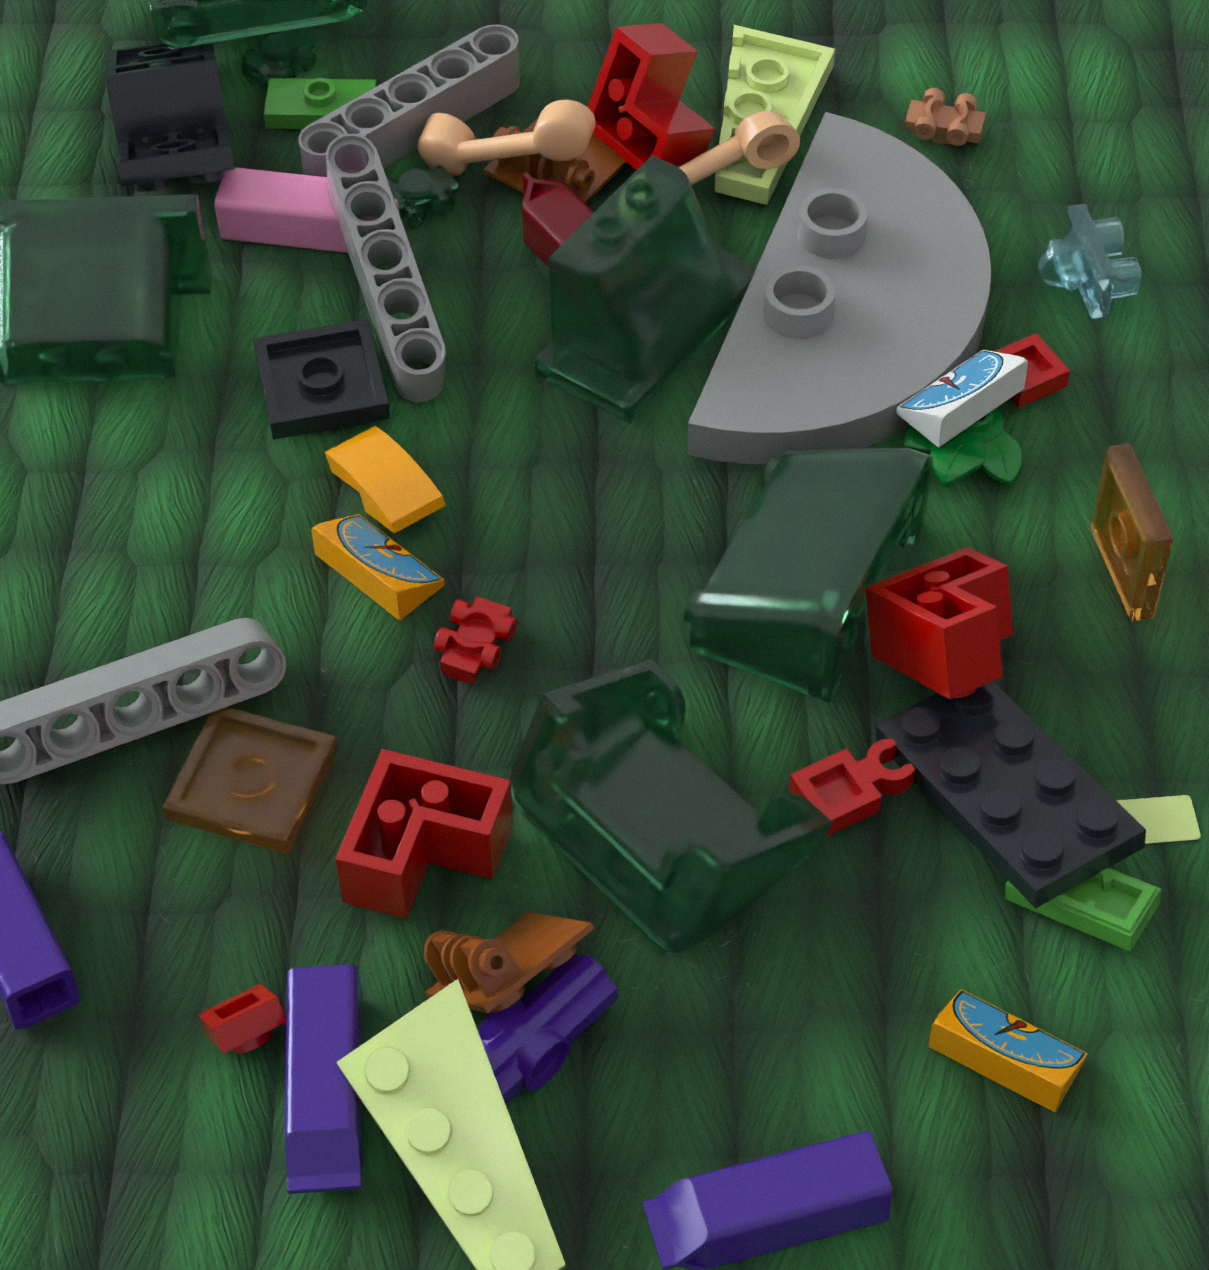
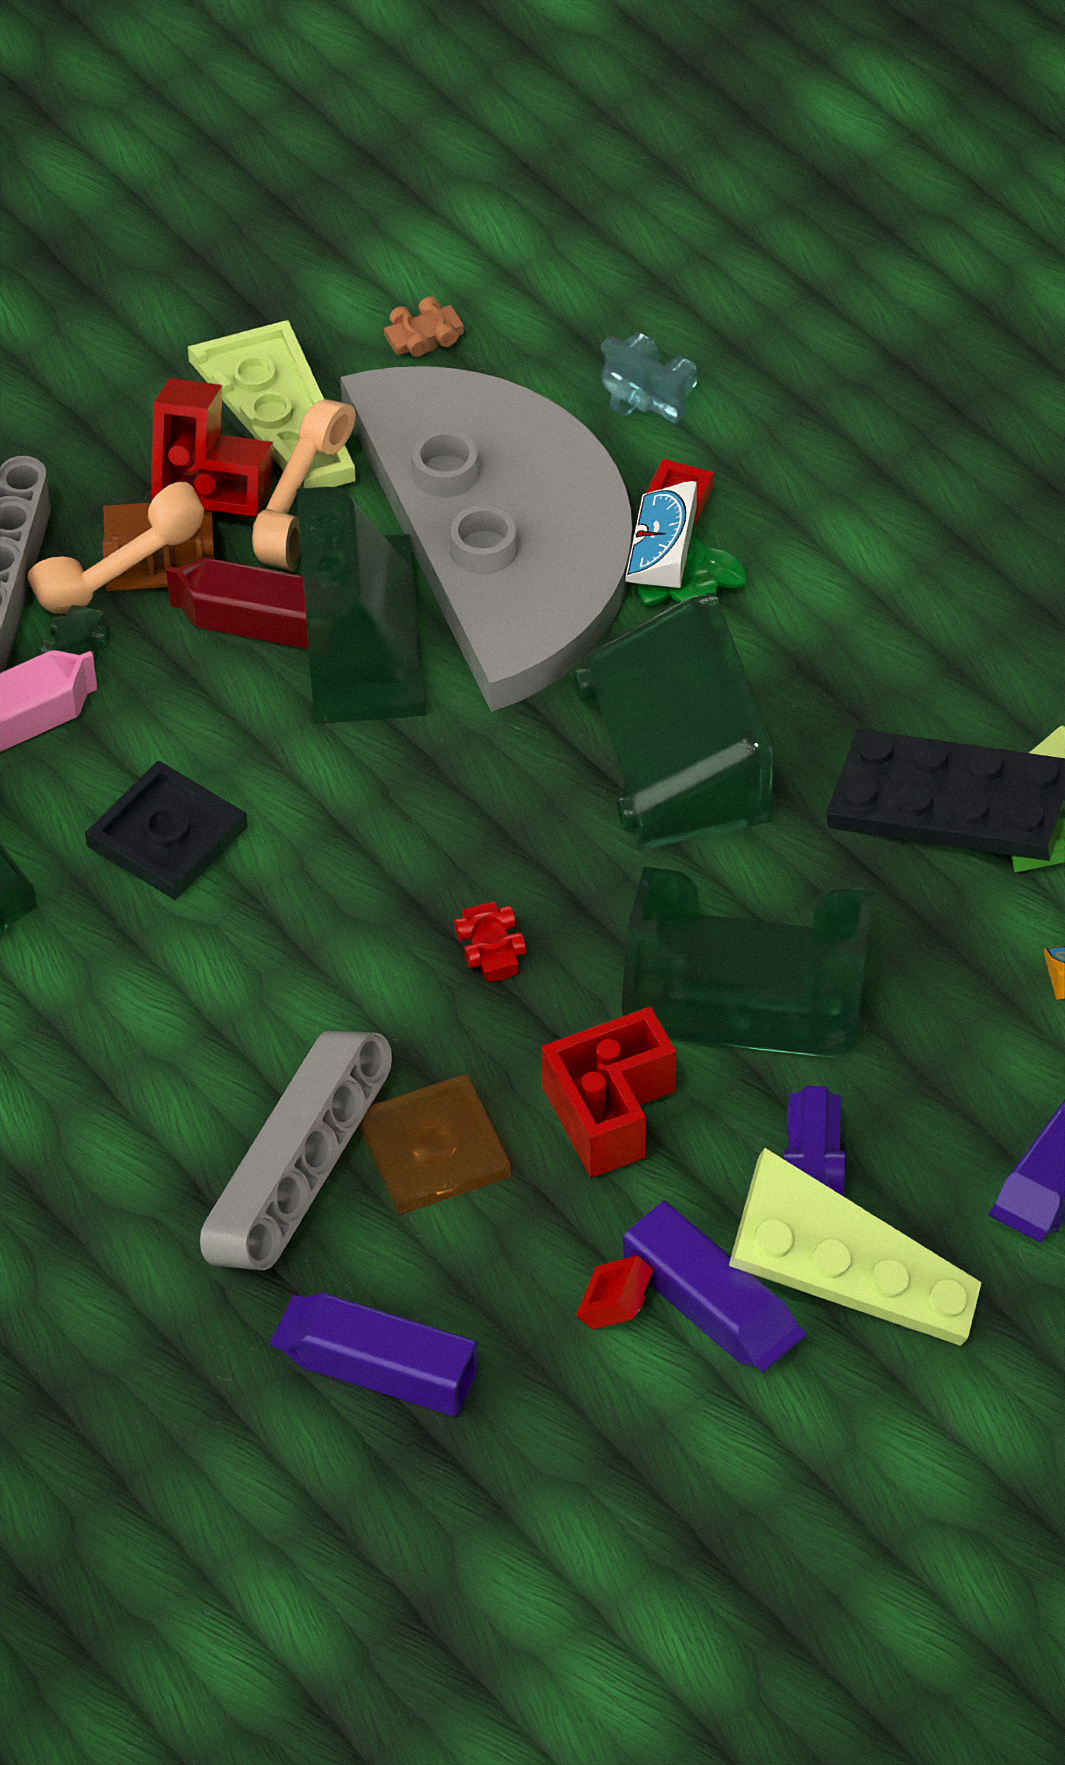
camera: 40 degrees left, 0 degrees up
light orange slope [311,514,445,621] -> none
light orange slope [325,426,446,533] -> none
light grey beam [326,133,446,403] -> none
dark orange hinge [424,912,595,1014] -> none
red plate [789,738,915,838] -> none
red brick [865,547,1013,699] -> none
clear orange tile [1090,443,1174,621] -> none

